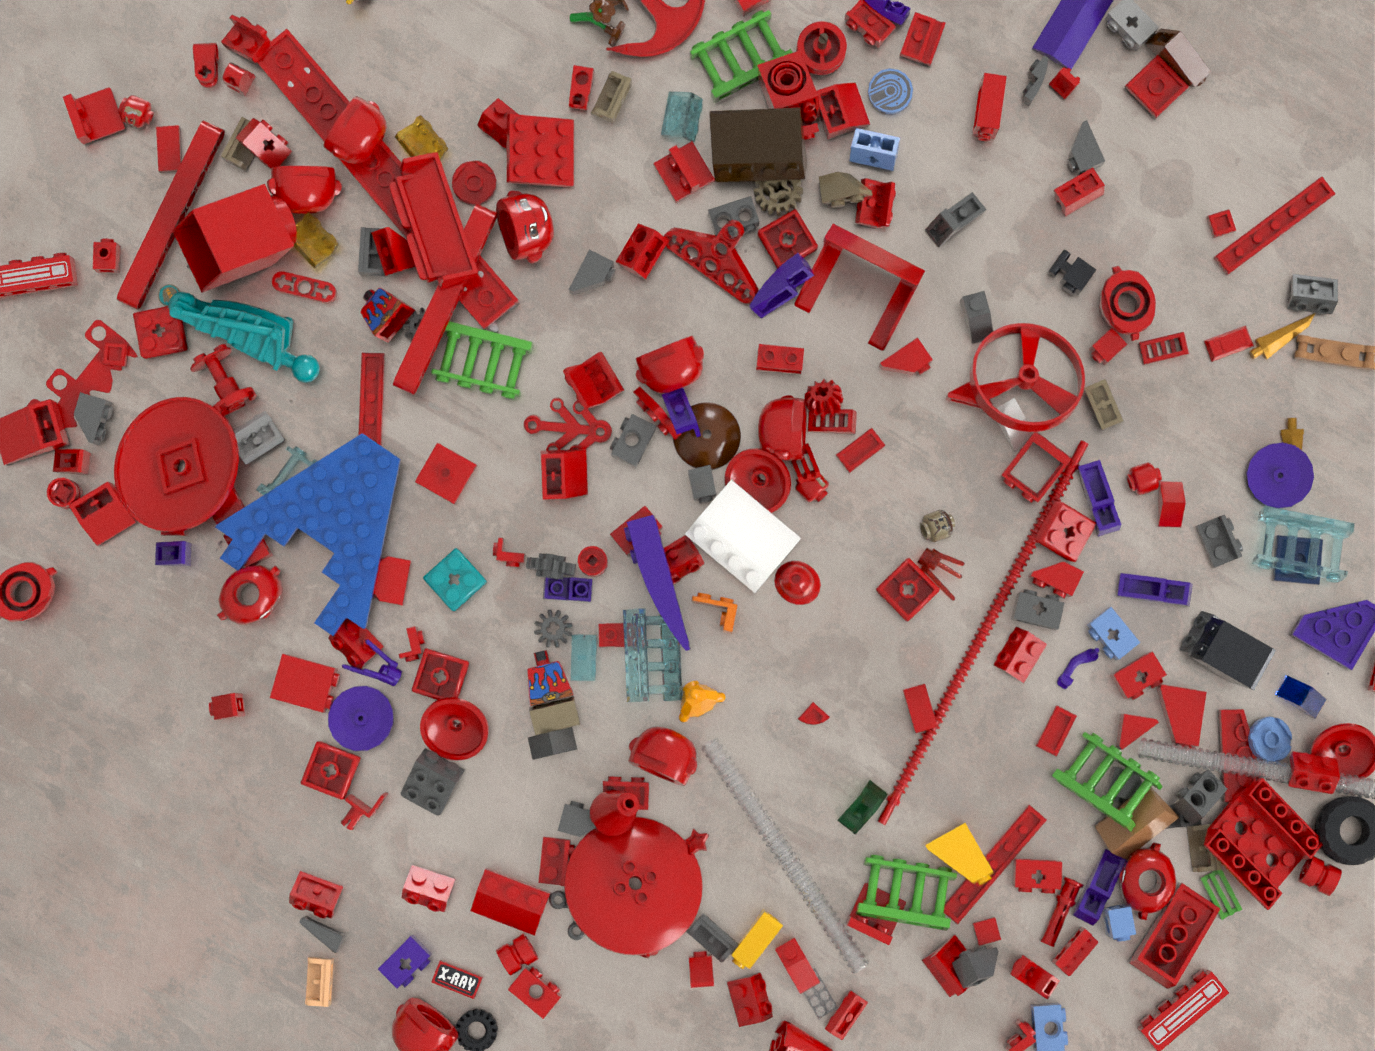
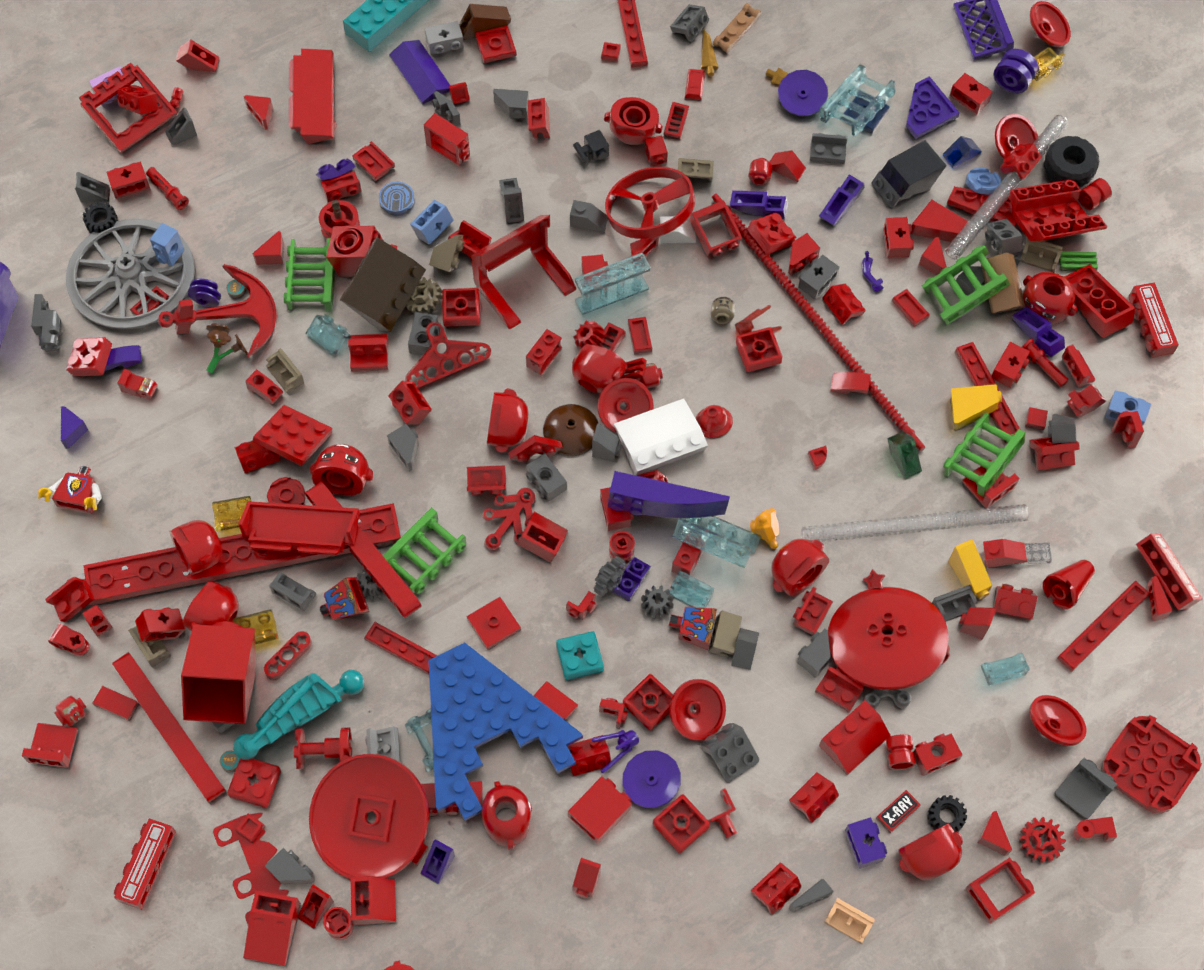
camera: 65 degrees left, 20 degrees down
red brick [93,238,121,273] -> none
red slope [371,227,415,276] -> none
red cone [590,790,639,836] -> none
dark purple panel [662,387,701,437] -> none
orange bracket [691,593,738,634] -> none
dark purple slope [750,253,814,318] -> none
red slope [817,82,870,139] -> none
red plate [825,991,868,1040] -> none
medium blue brick [1087,607,1140,660] -> none
medium blue brick [1102,904,1136,942] -> none
none -> clear light blue fence [575,253,650,315]
none -> clear light blue hinge [981,653,1030,686]

